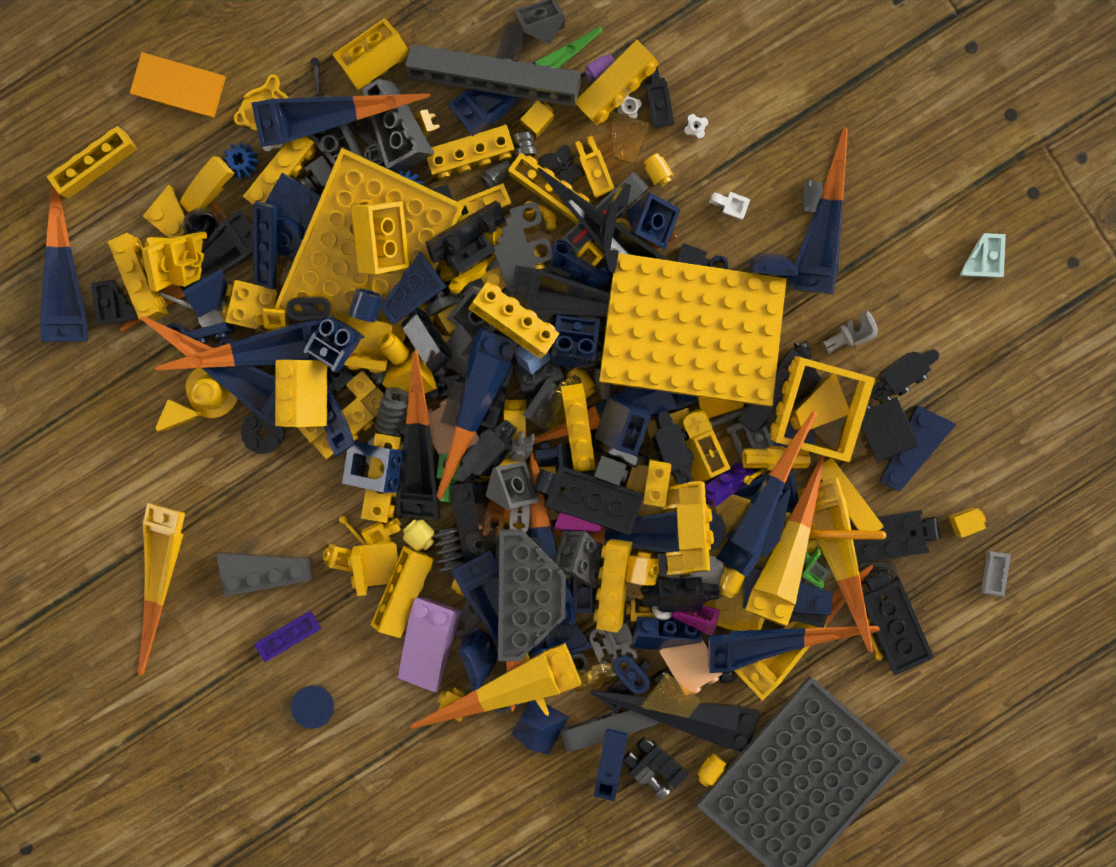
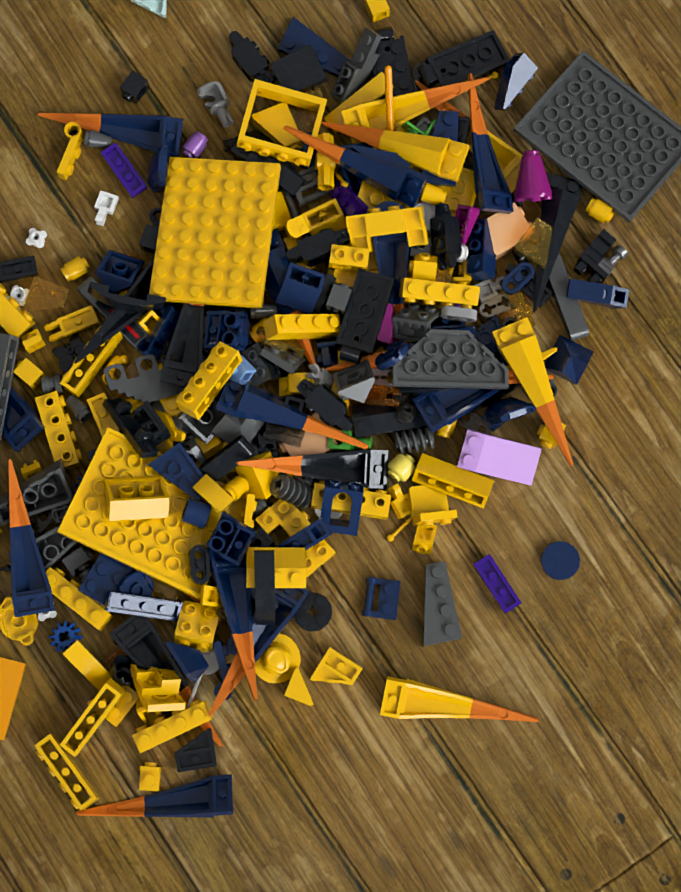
camera: 90 degrees left, 10 degrees down
none -> yellow bracket [21,329,46,354]
none -> yellow plate [57,122,84,180]
none -> yellow brick [60,678,126,757]
none -> dark purple plate [101,142,147,198]
none -> black brick [120,70,150,104]
none -> yellow bracket [139,762,161,791]
none -> medium lavender brick [182,131,208,158]
none -> yellow slope [192,474,234,514]
none -> black slope [254,550,275,625]
none -> yellow wing [310,647,363,685]
none -> dark grey slope [331,28,382,102]
none -> dark blue plate [361,577,401,620]
none -> dark blue tile [374,340,410,370]
none -> light grey beam [440,306,477,322]
none -> slope [494,53,538,110]
none -> magenta cone [514,150,552,202]

